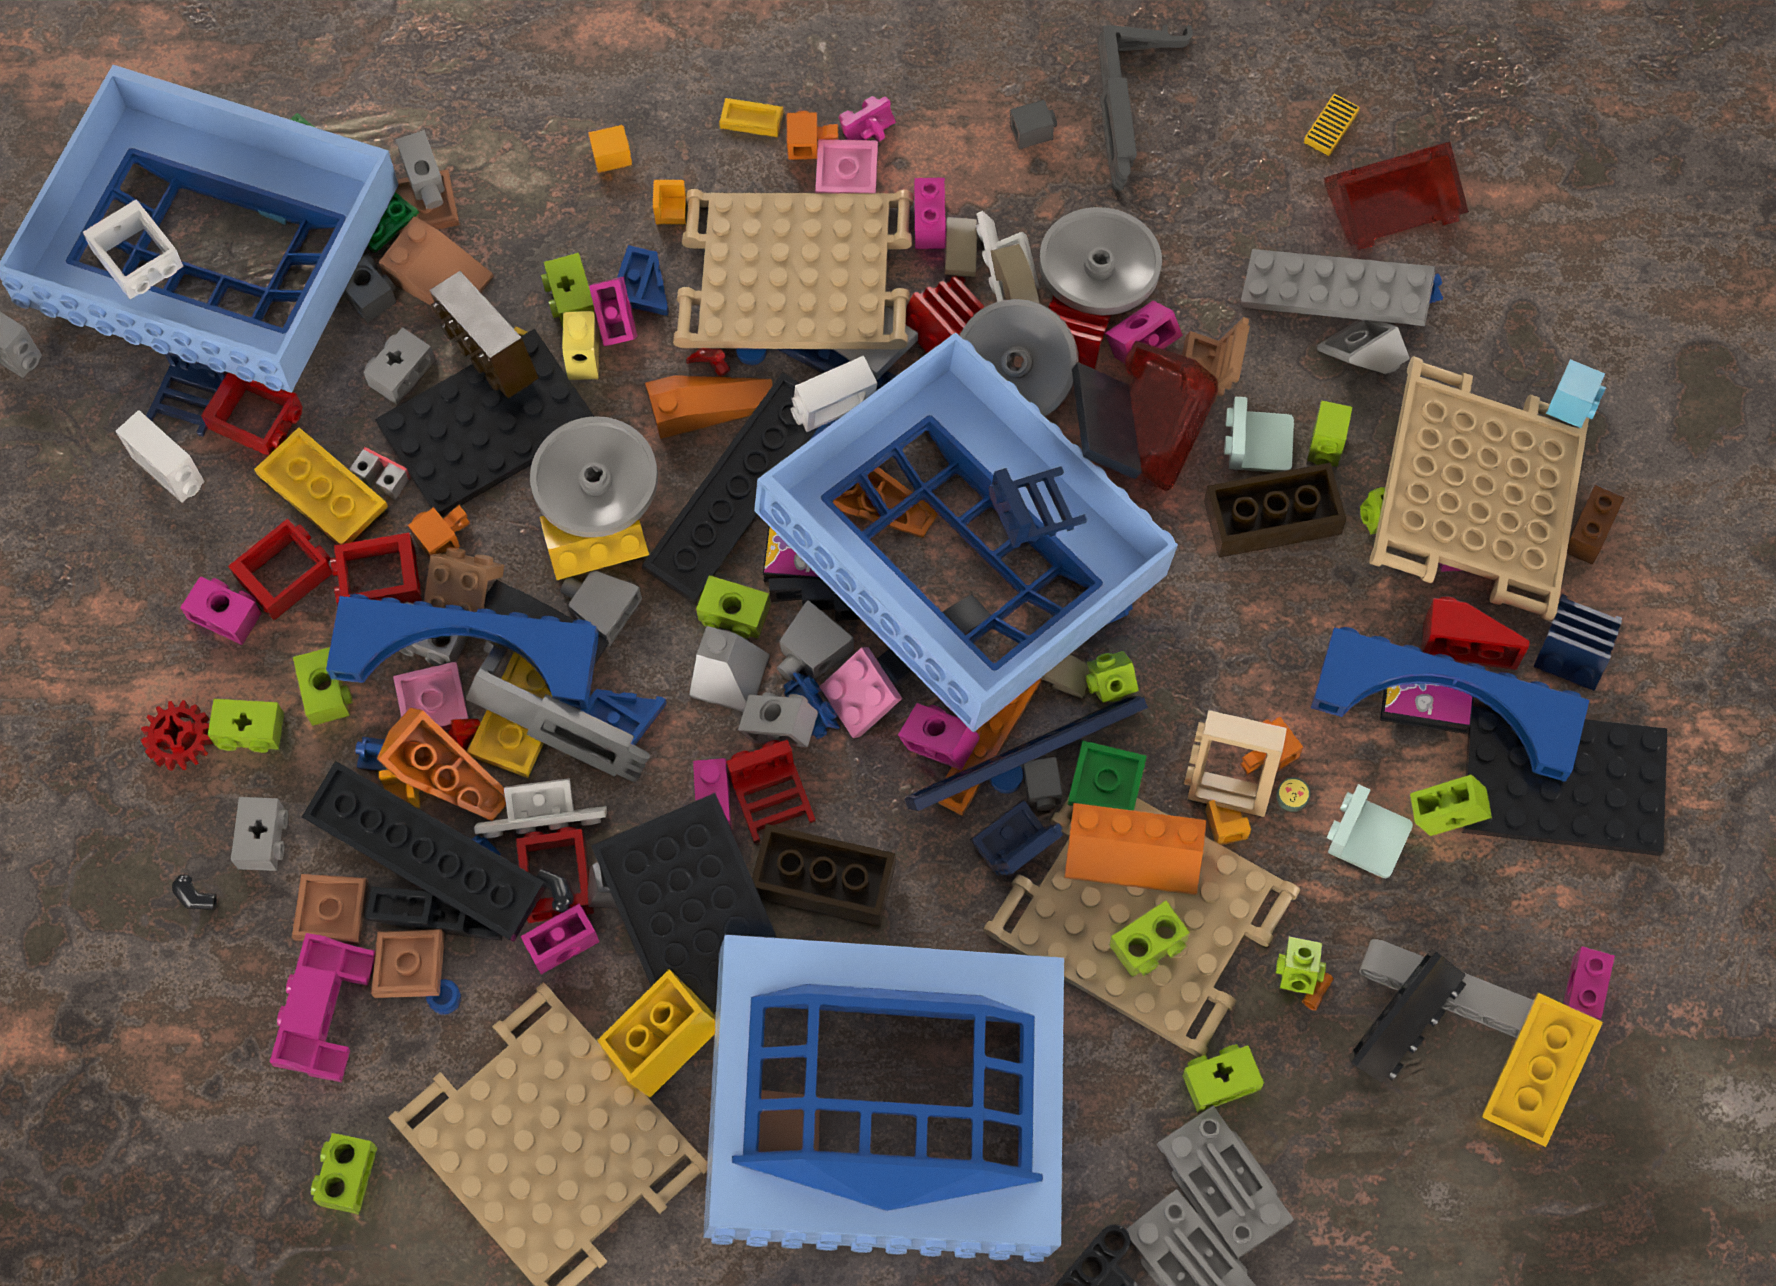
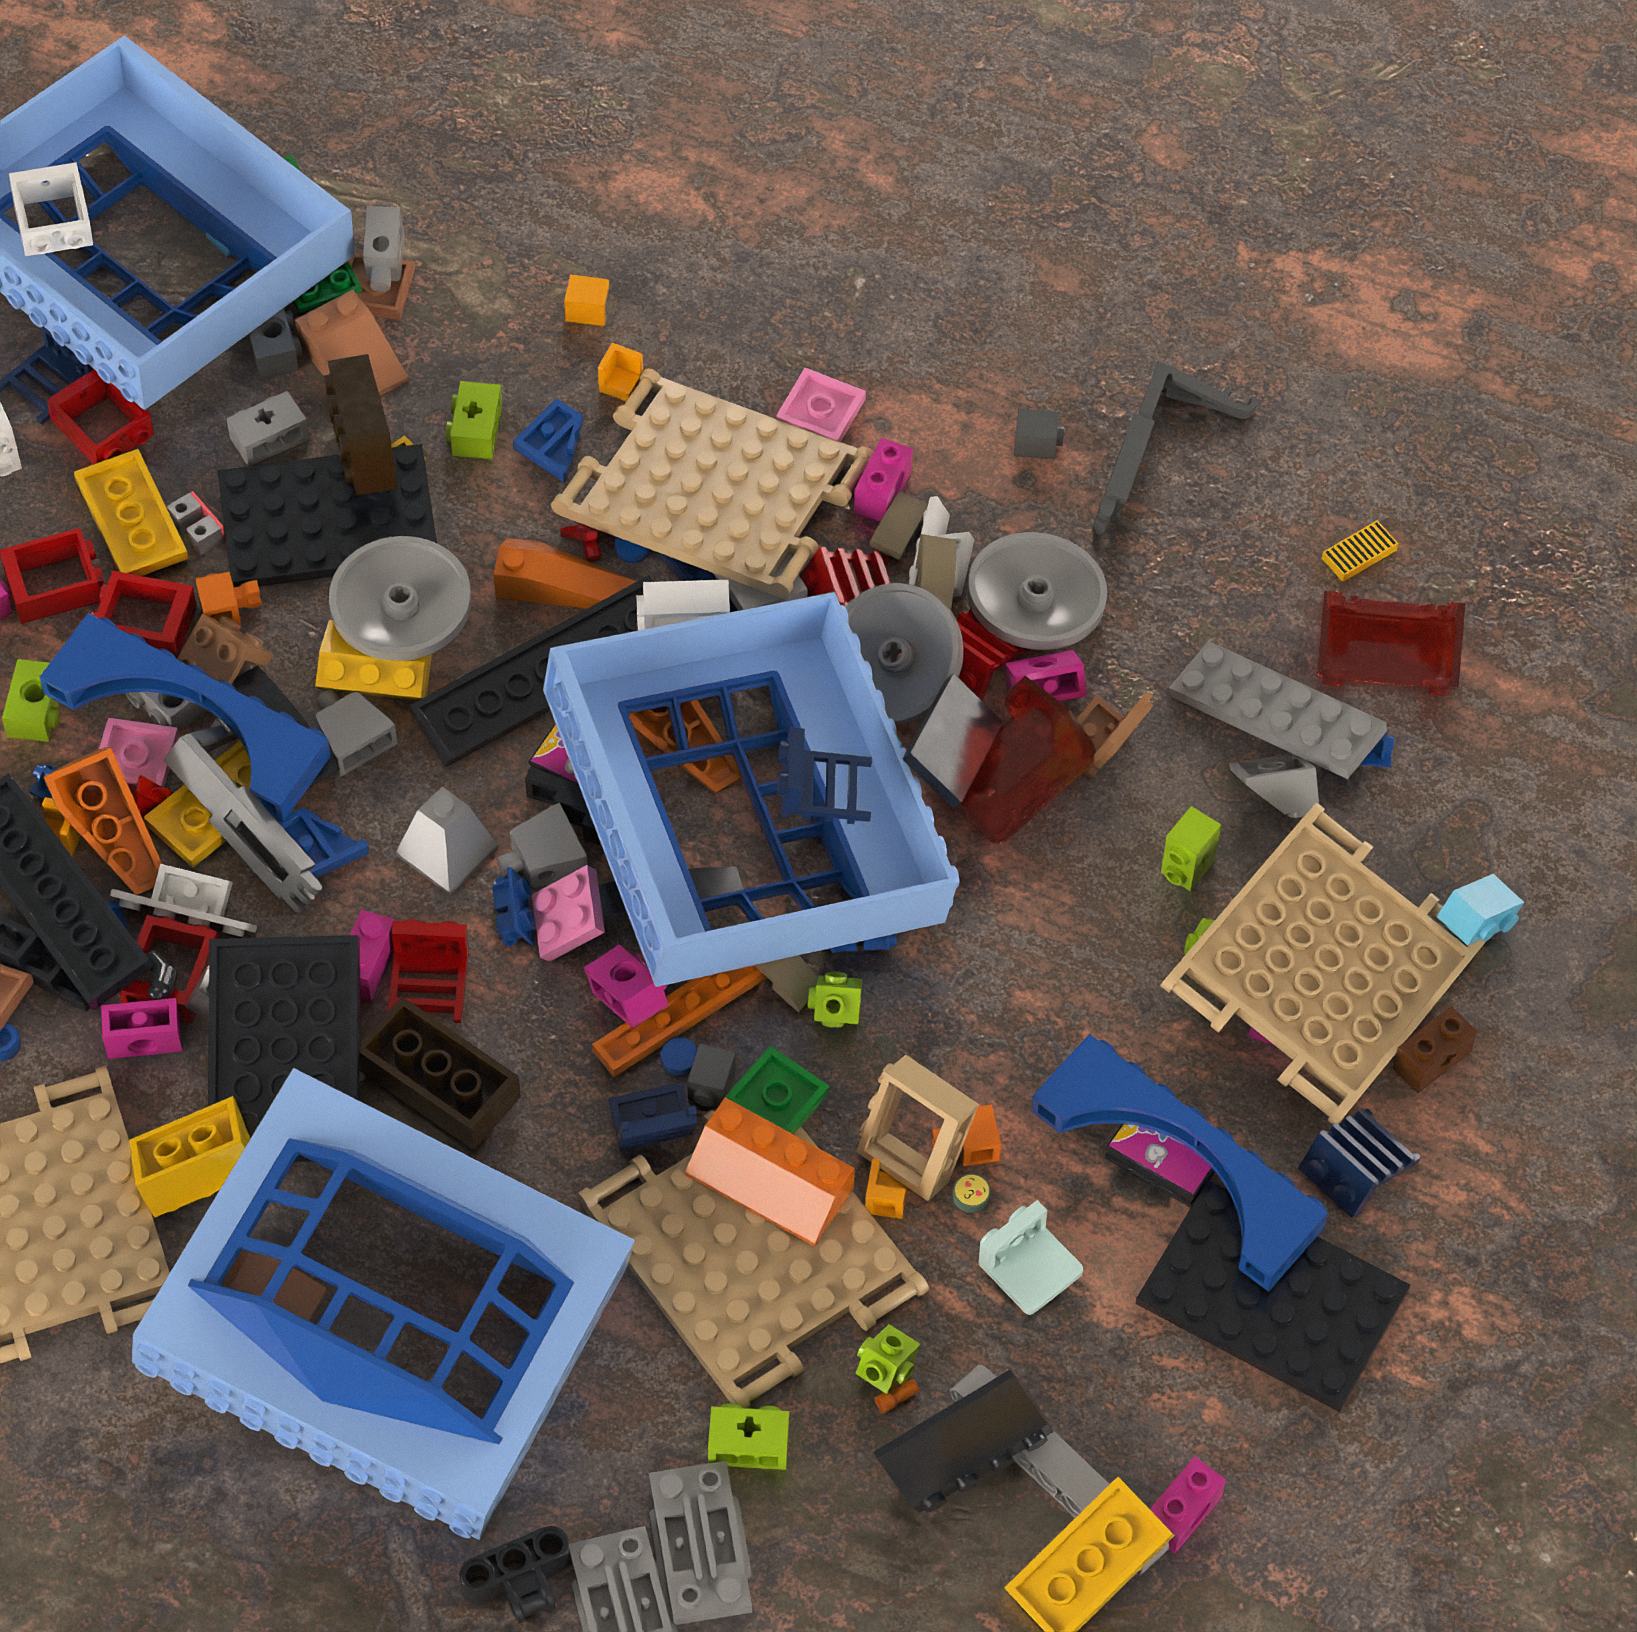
camera: 20 degrees right, 10 degrees down
light yellow torso [562,311,600,380] -> none
dark pink brick [589,277,638,346] -> none
lime brick [696,575,771,639] -> none
yellow tile [719,98,784,137] -> none
light grey brick [738,692,818,747] -> none
orange brick [787,111,839,160] -> none
dark pink hips [838,96,896,142] -> none
dark blue tile [904,696,1148,811] -> none
lime brick [1109,901,1190,978] -> none
dark brown brick [1204,463,1347,558] -> none
light aqua bracket [1224,396,1294,473] -> none
lime brick [1410,774,1492,836] -> none
red slope [1421,597,1529,670] -> none

